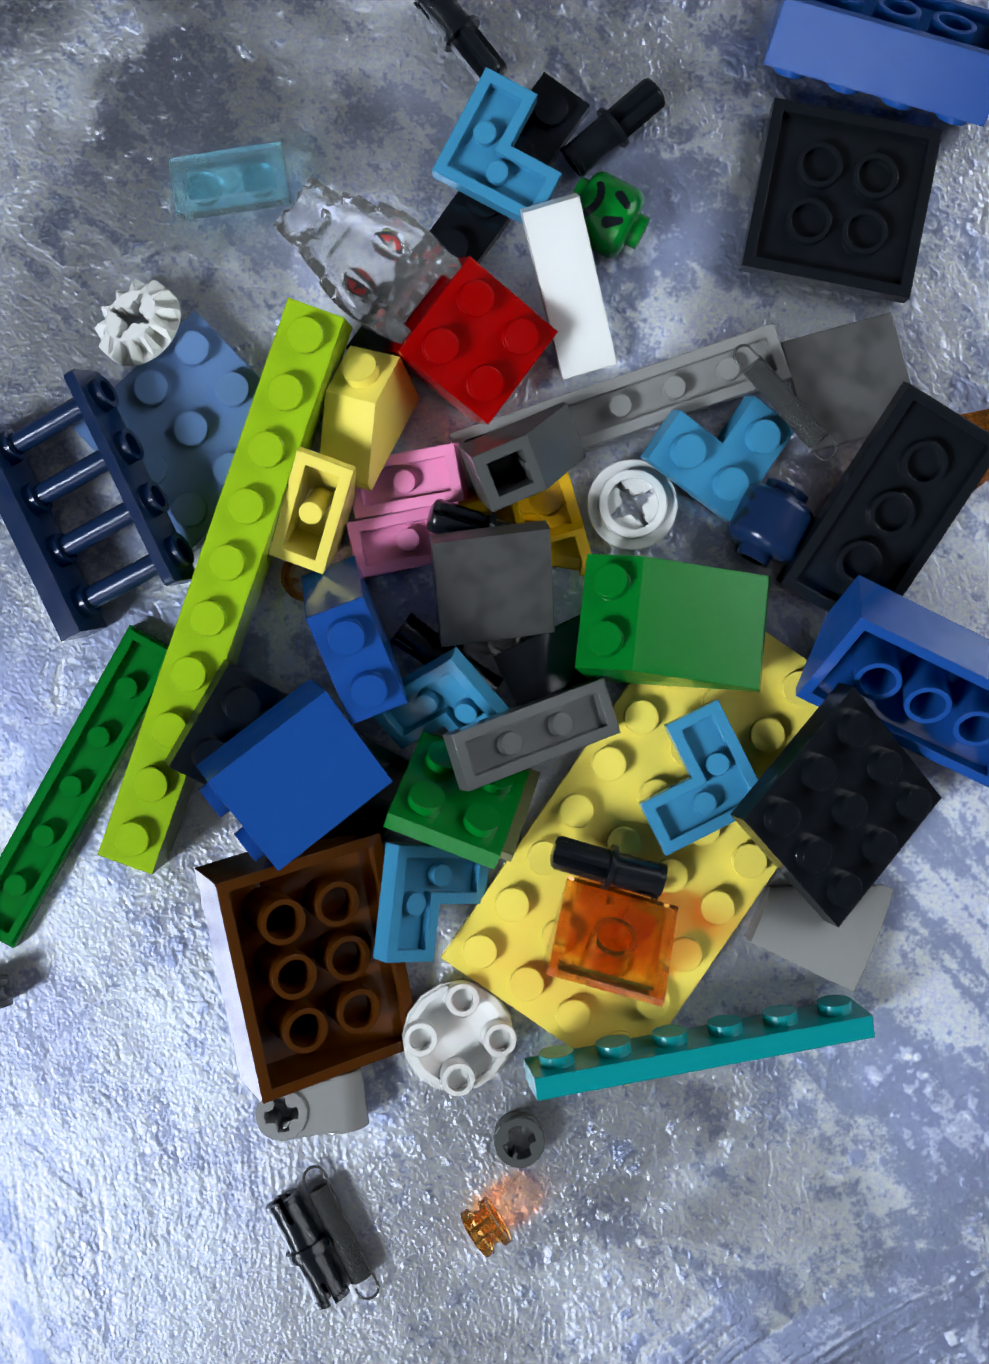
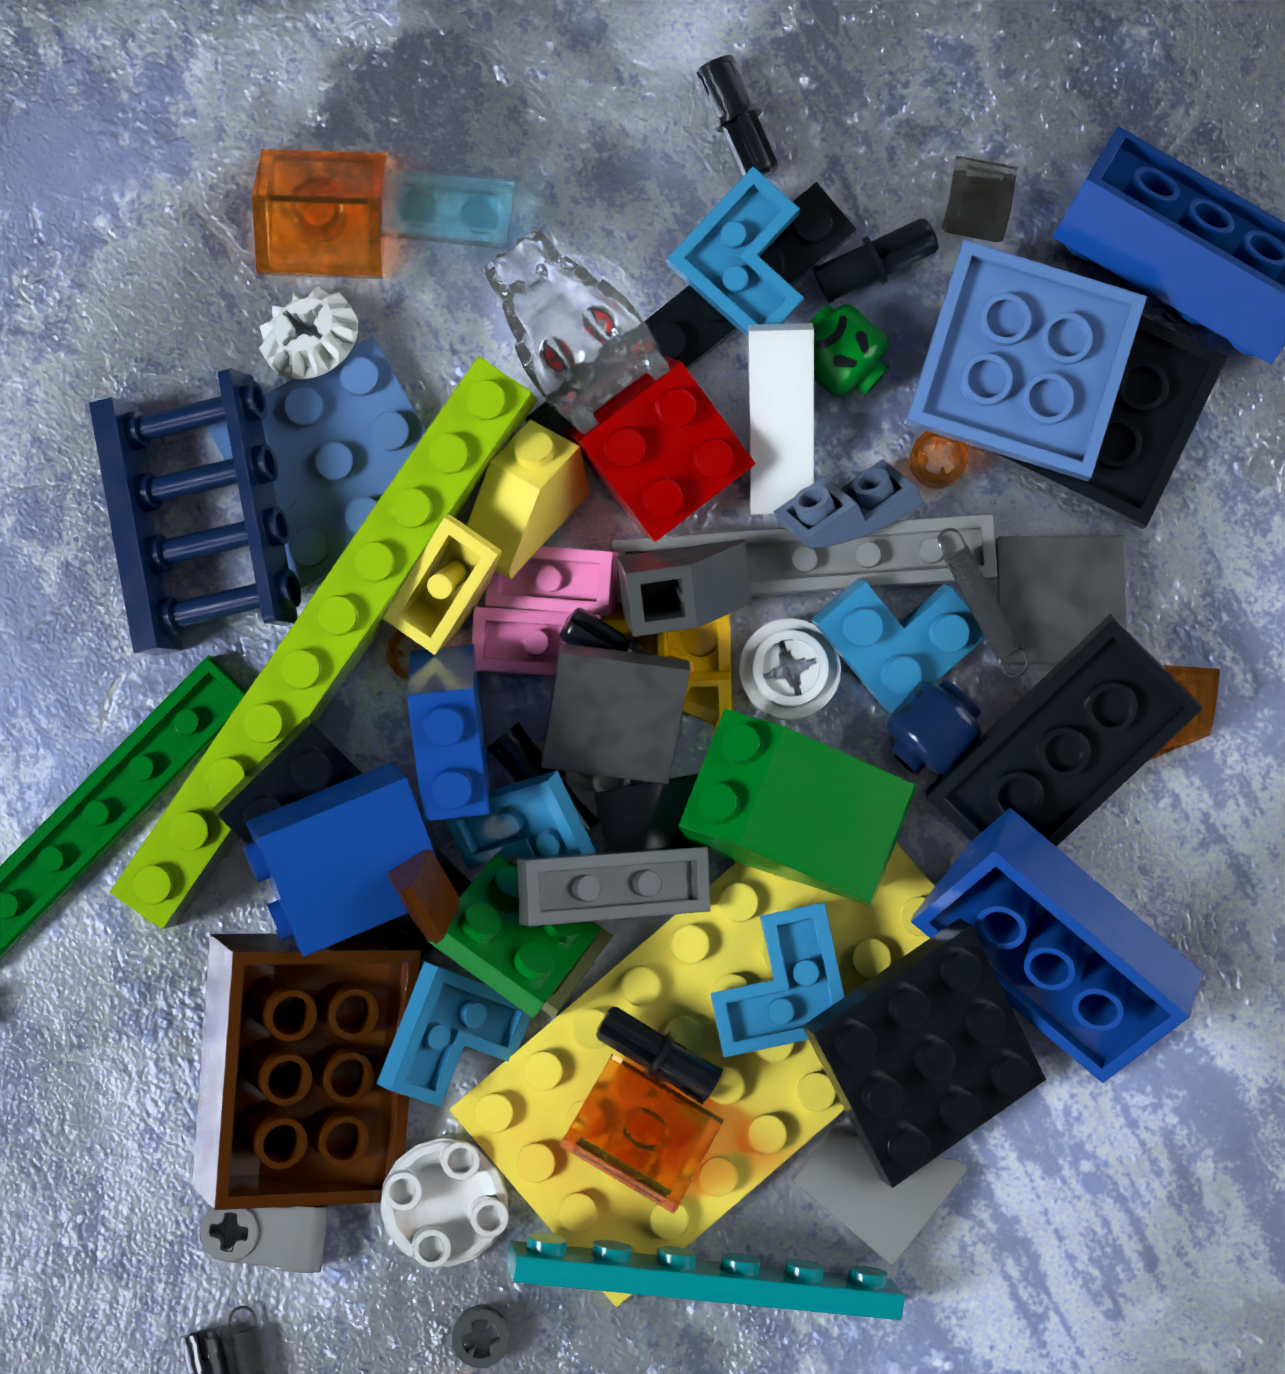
camera: 15 degrees right, 5 degrees down
none -> clear orange slope [252,149,388,279]
none -> reddish brown slope [387,849,459,944]
none -> sand blue slope [773,459,924,549]
none -> medium blue plate [905,239,1147,482]
none -> clear orange bush [909,431,968,489]
none -> clear smoke slope [942,156,1017,242]

